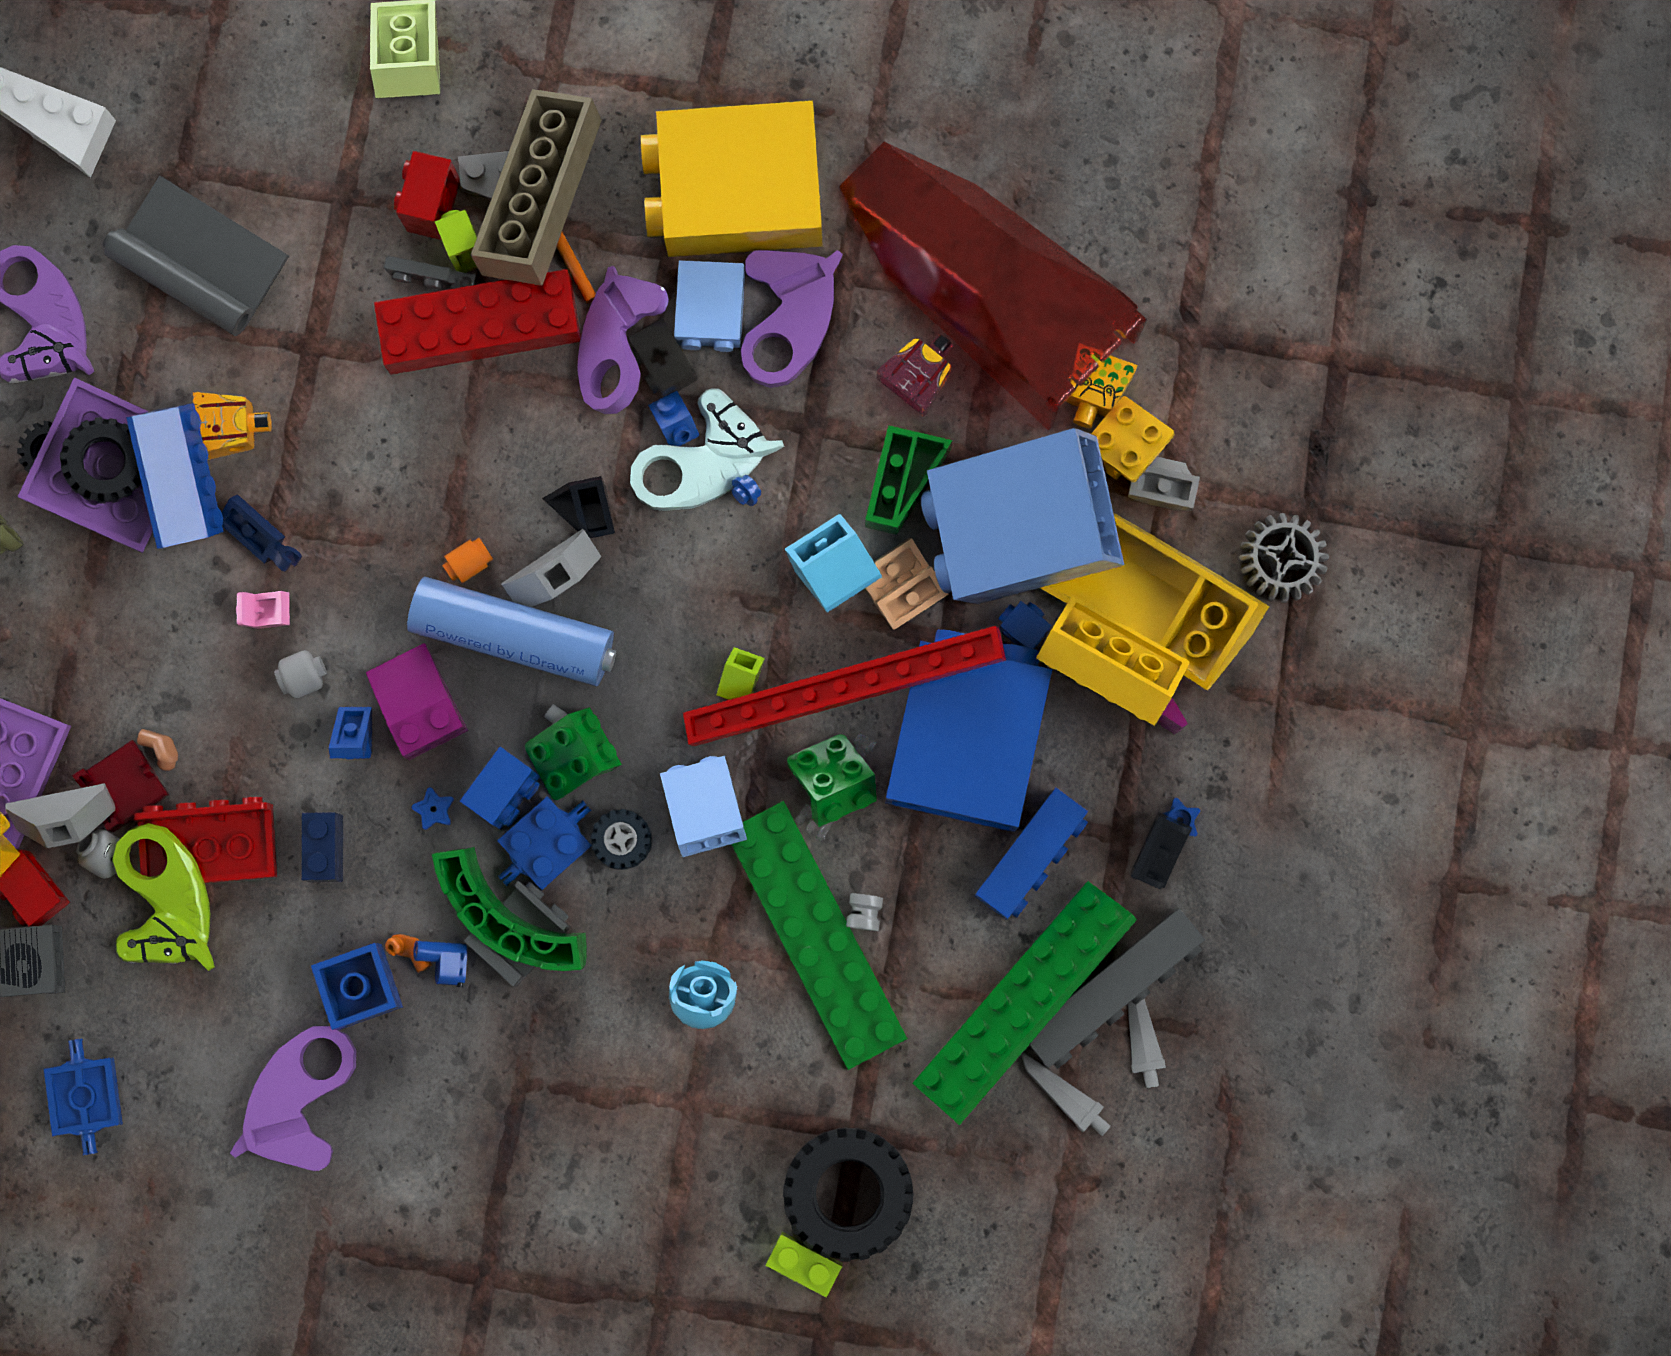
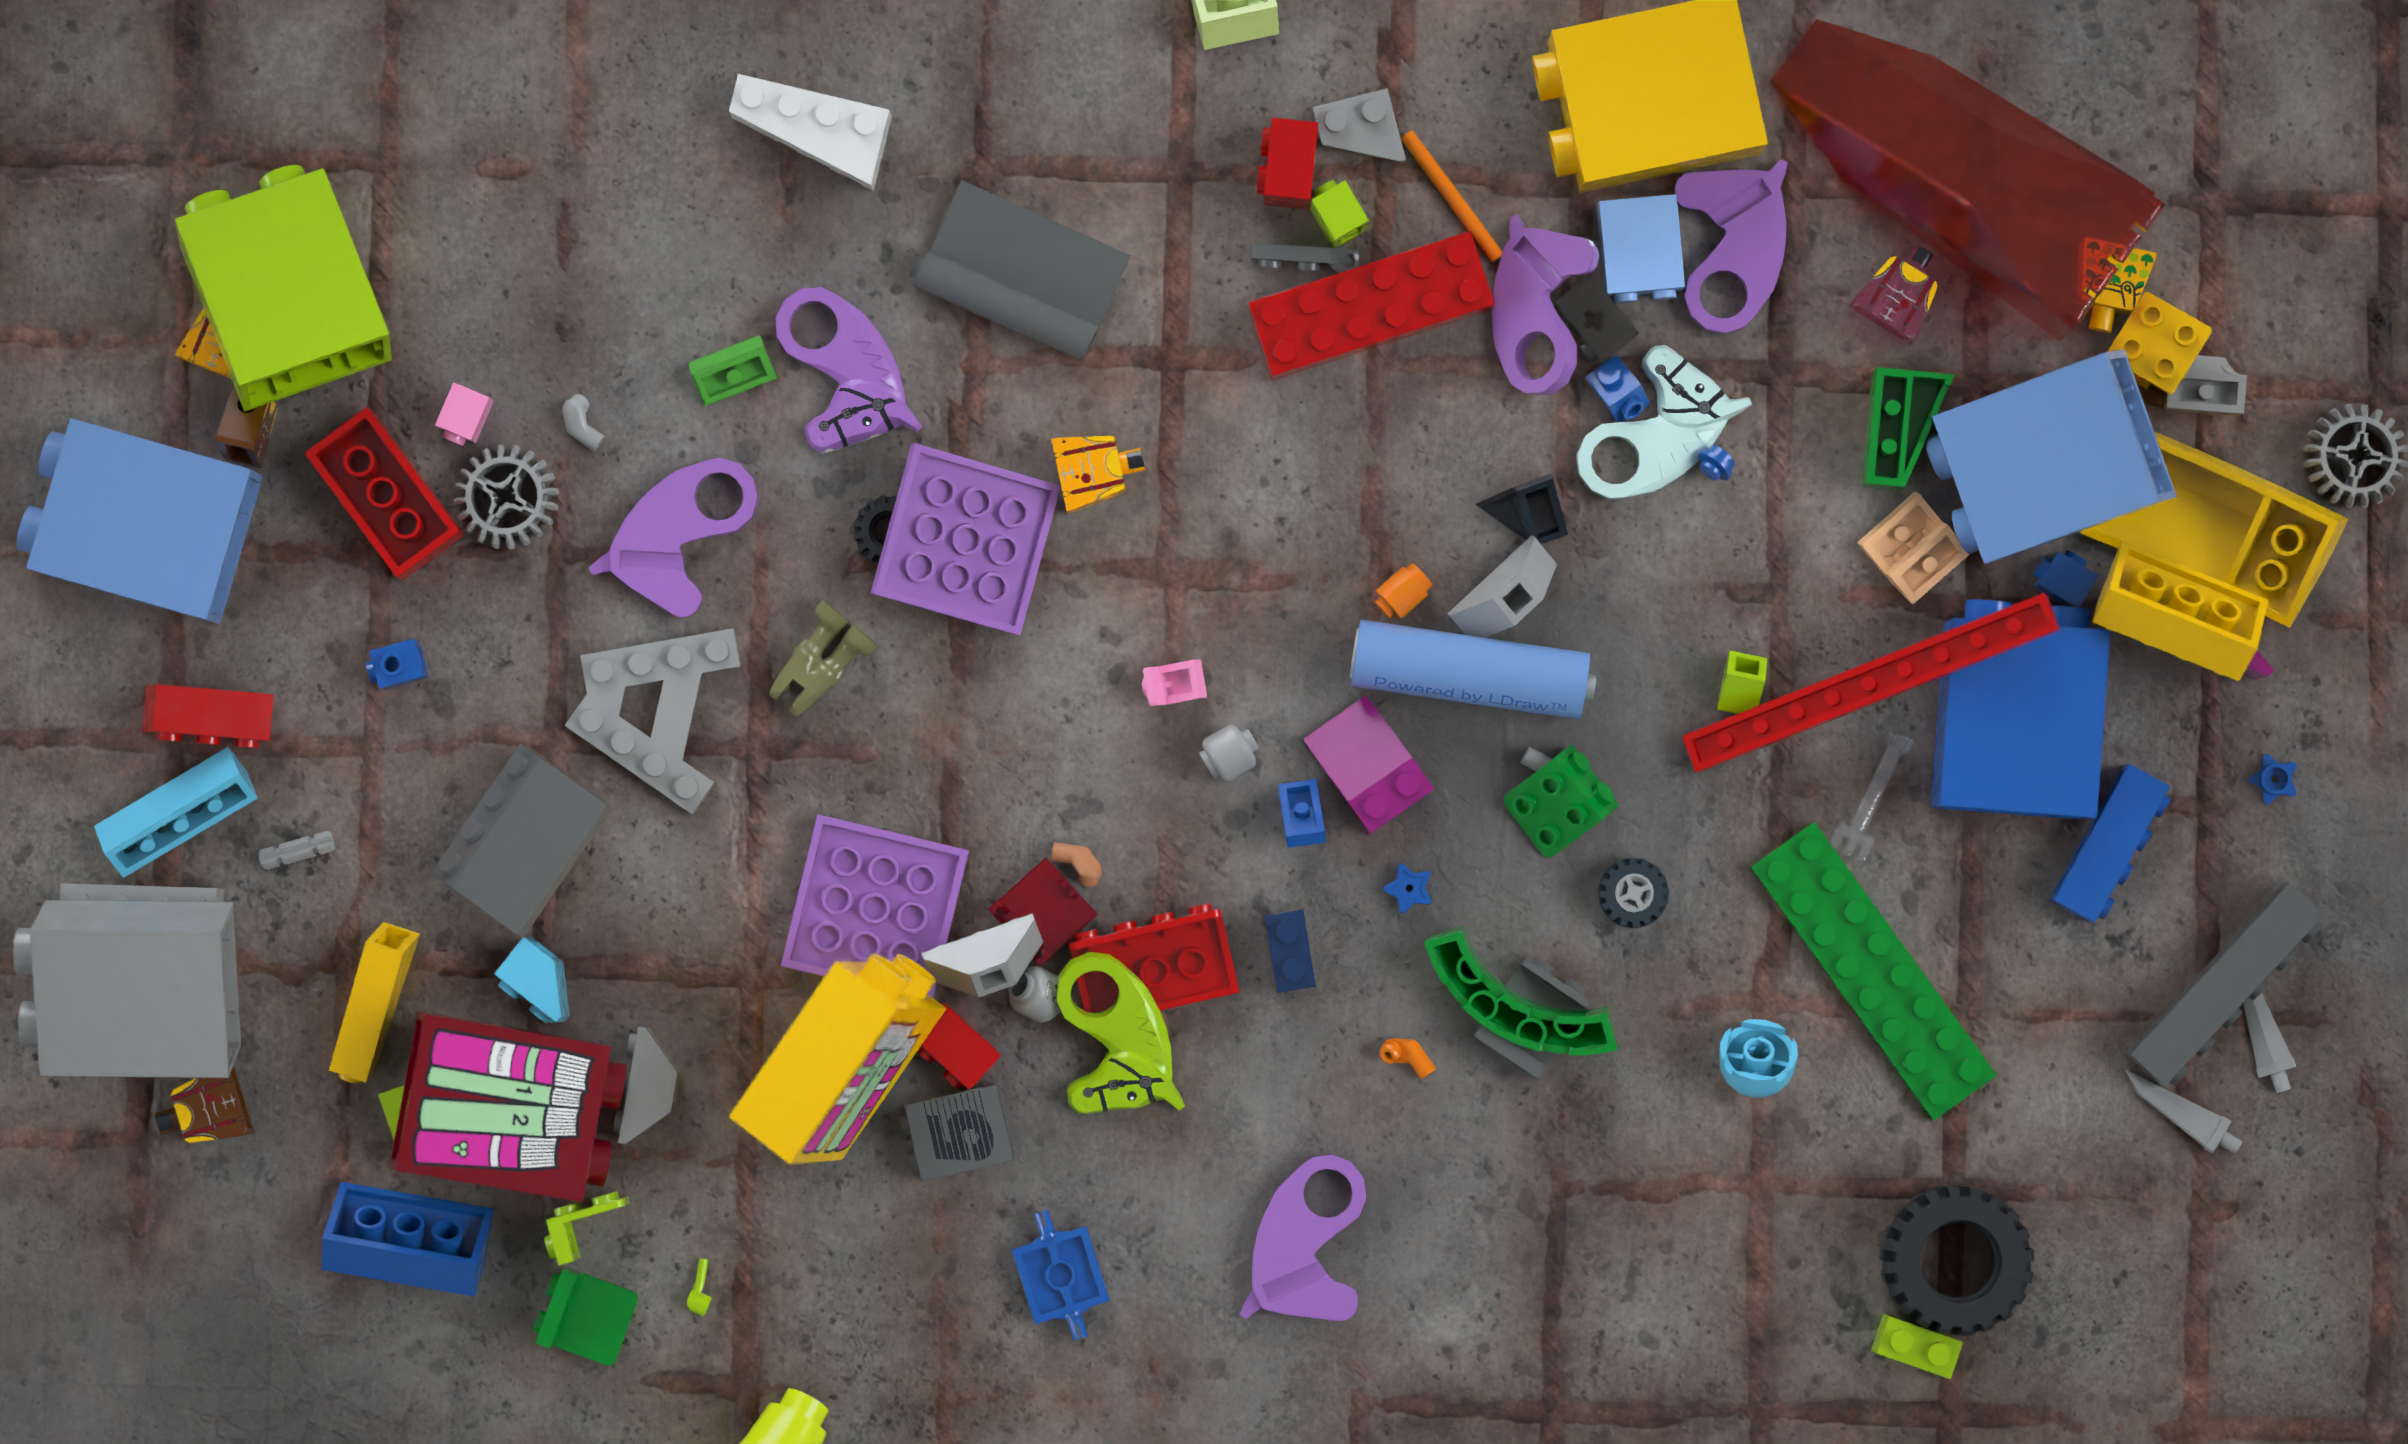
camera: 10 degrees left, 5 degrees up
black tyre [60,417,141,504] -> none
slope [126,403,224,549] -> none
dark blue plate [222,494,302,572] -> none
blue brick [311,943,403,1030] -> none
blue piece [413,941,467,987] -> none
blue brick [460,747,540,830] -> none
dark tan brick [471,89,602,286] -> none
blue plate [497,796,592,890] -> none
light blue brick [660,756,747,857] -> none
medium azure slope [785,514,882,612] -> none
green bracket [787,734,877,827] -> none
light grey wheel [846,893,883,931] -> none
green plate [912,881,1137,1125] -> none
black hinge [1131,812,1192,889] -> none

